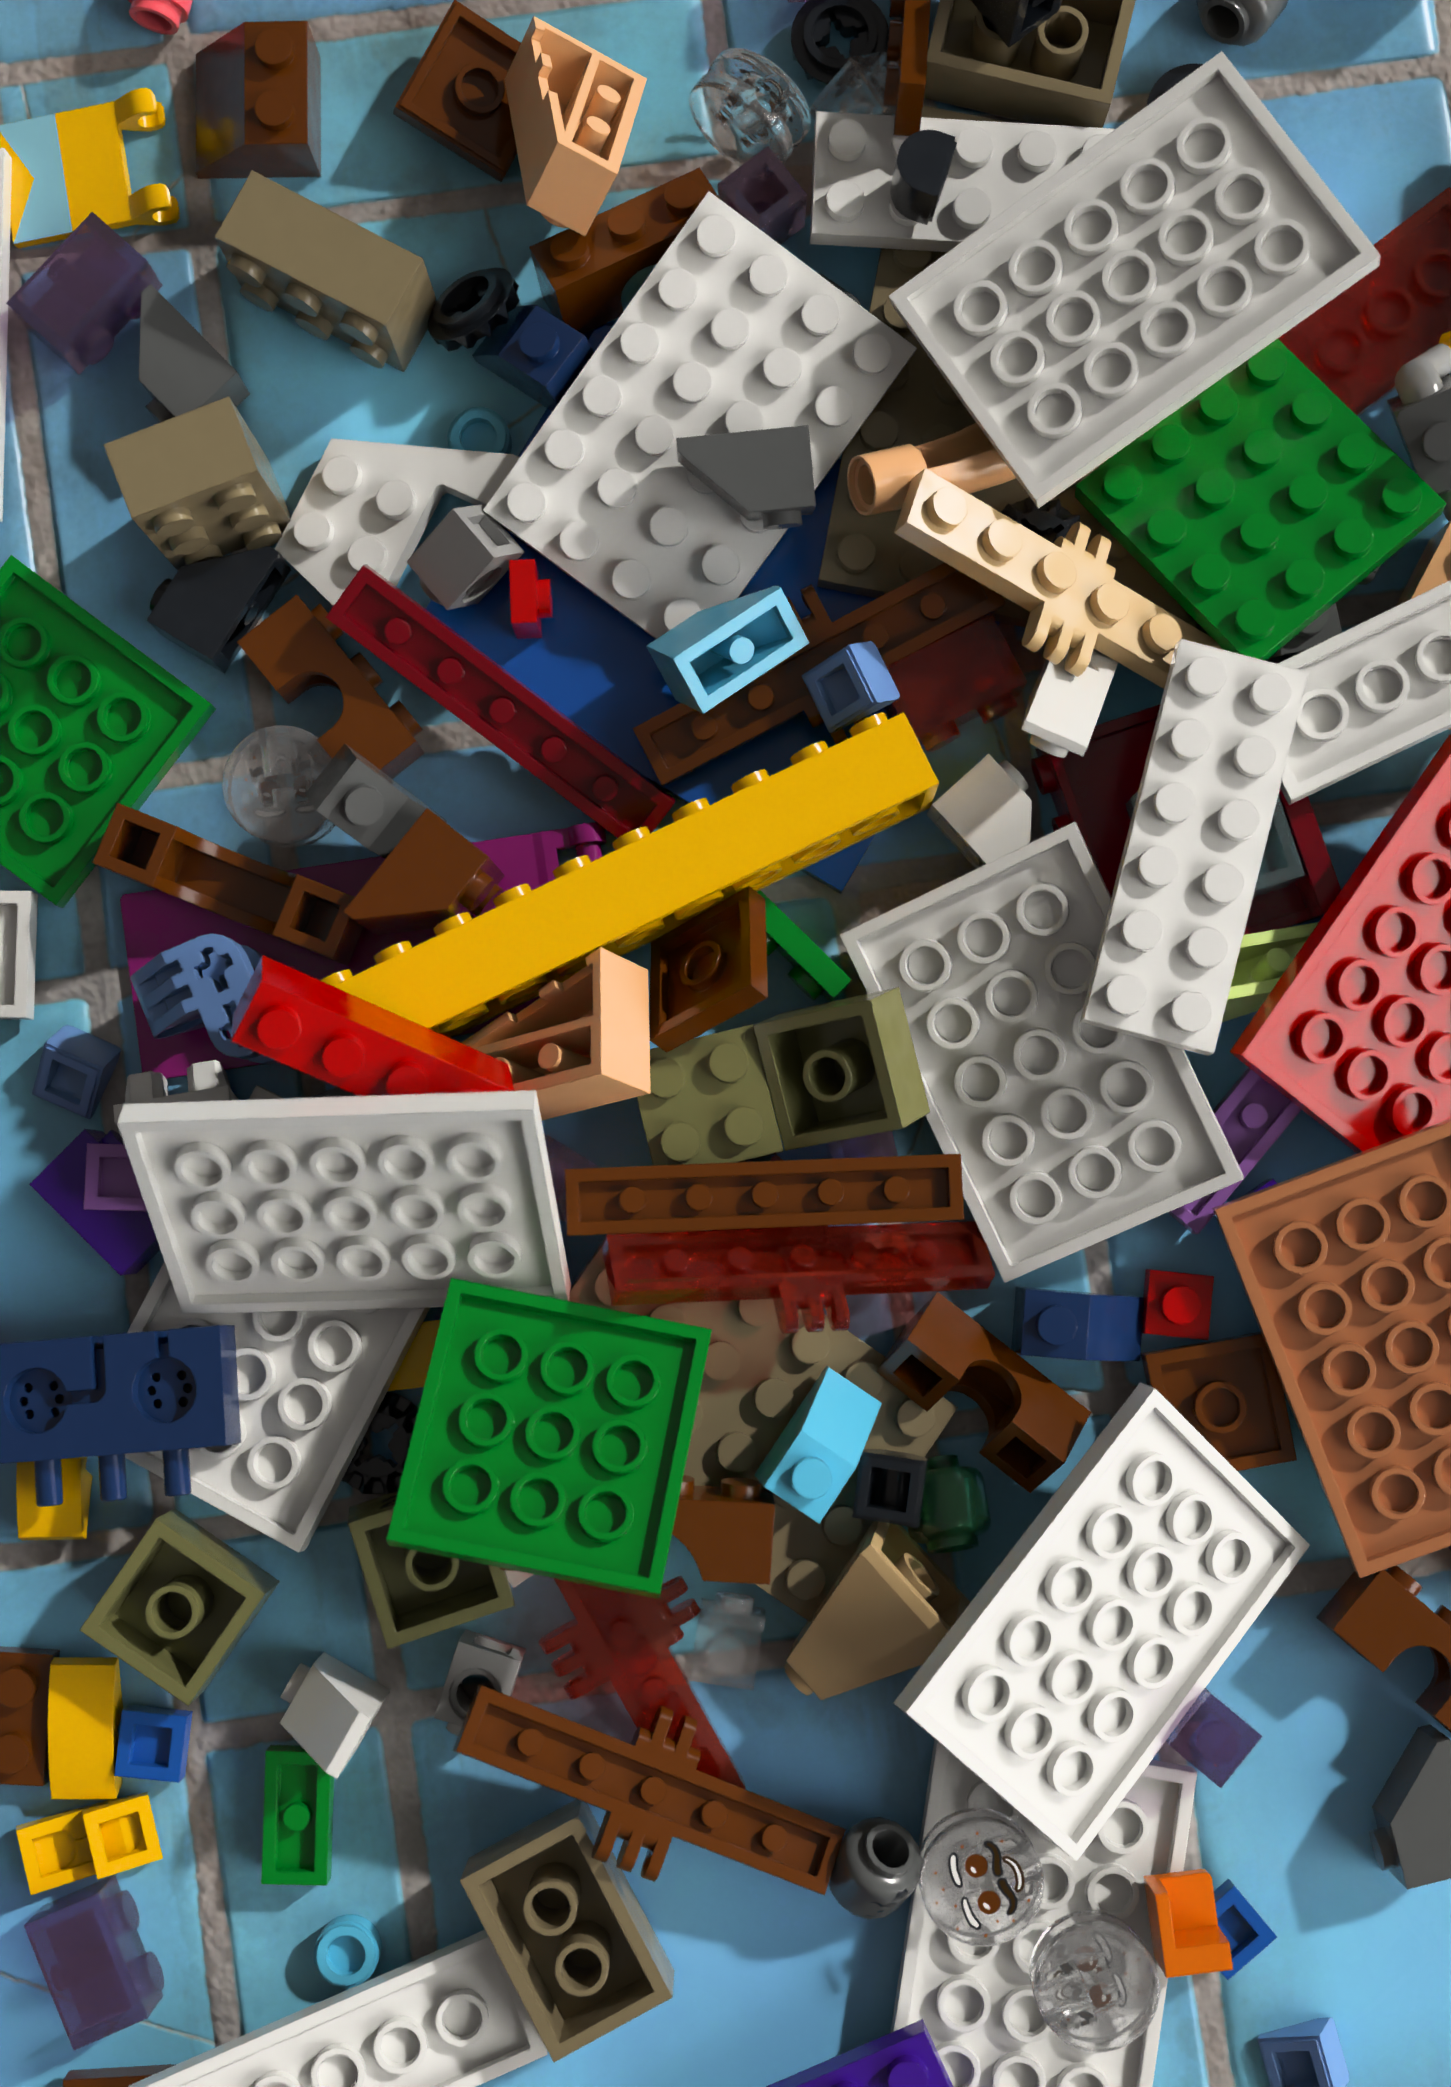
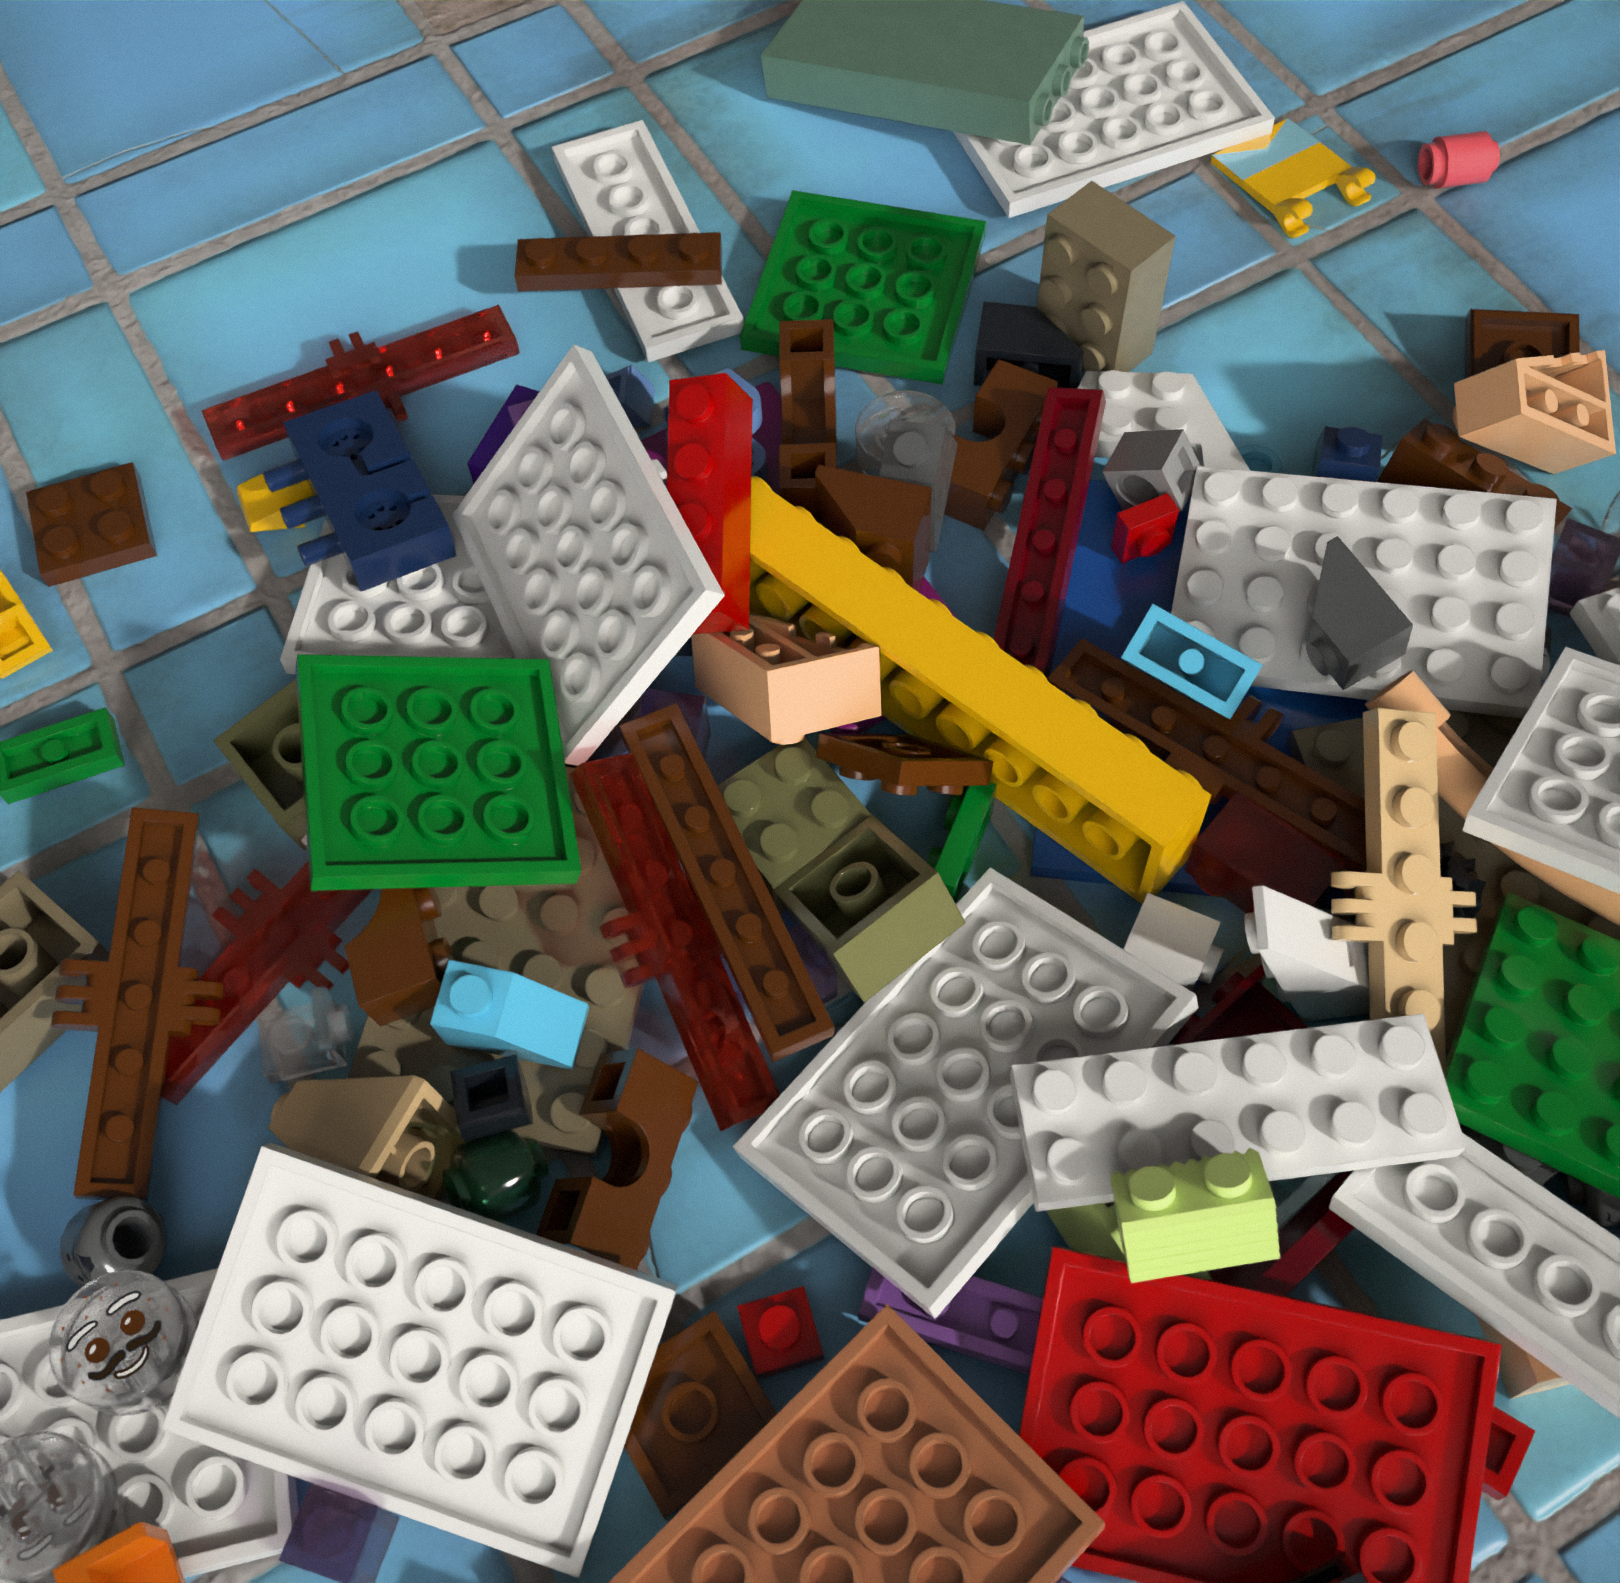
camera: 70 degrees right, 25 degrees down
clear purple brick [6,212,163,375] -> none
yellow slope [48,1657,123,1799] -> none
olive brick [80,1508,280,1706] -> none
blue plate [114,1704,193,1783] -> none
dark grey slope [139,284,250,423] -> none
reddish brown slope [196,21,321,179] -> none
dark tan brick [215,170,437,372] -> none
white slope [280,1652,390,1779] -> none
black gear [428,268,520,351] -> none
light grey brick [434,1629,526,1736] -> none
medium blue slope [802,641,900,733] -> none
dark blue slope [1011,1287,1144,1361] -> none
none -> yellowish green brick [1110,1148,1280,1283]

